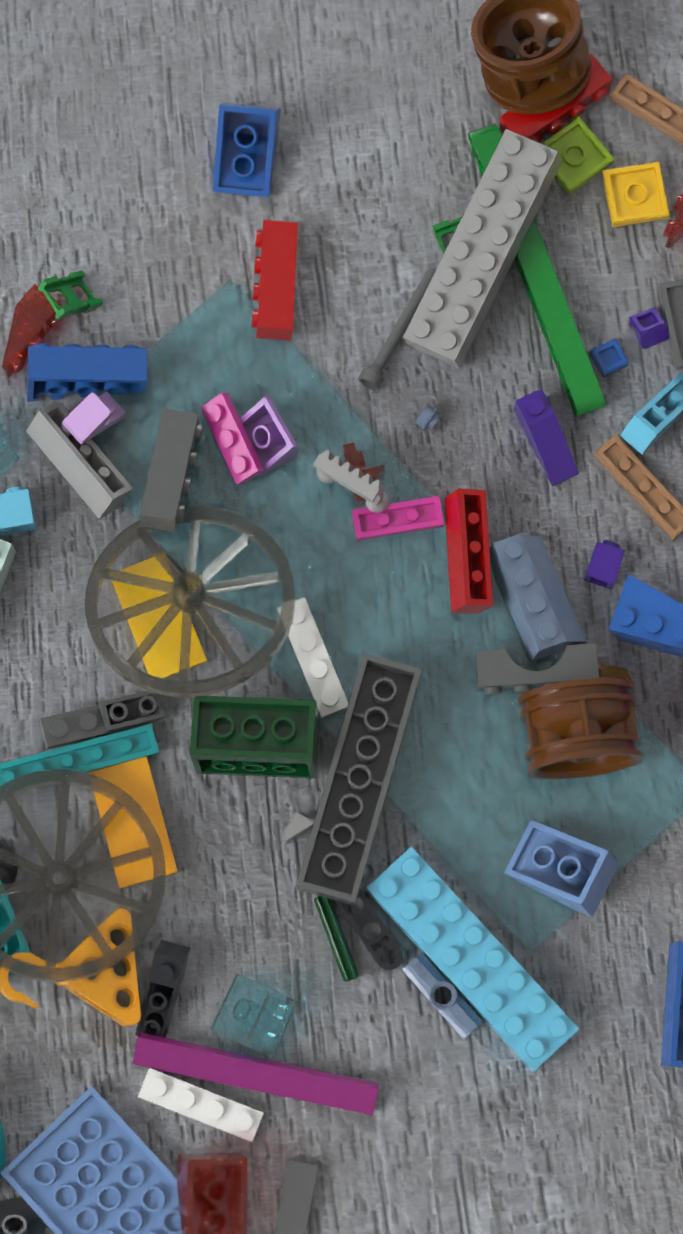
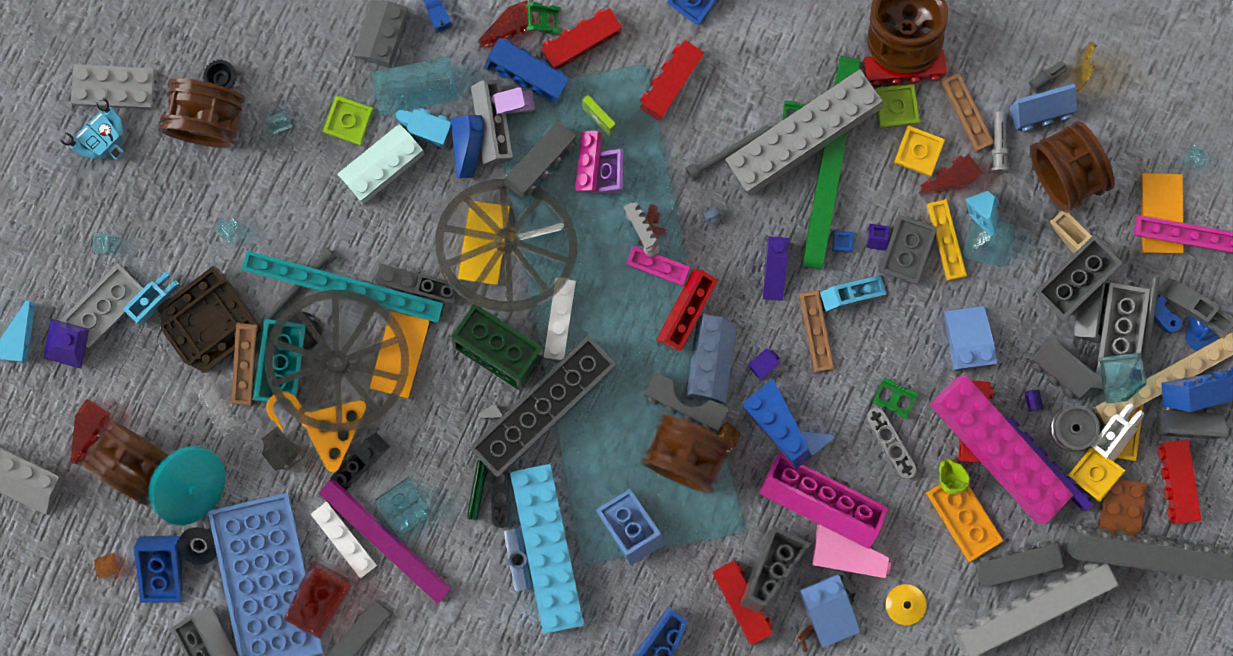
camera: 25 degrees right, 5 degrees up
none -> clear smoke slope [261,426,303,471]
none -> blue slope [451,115,484,178]
none -> red brick [541,8,622,70]
none -> lime tile [582,95,615,137]

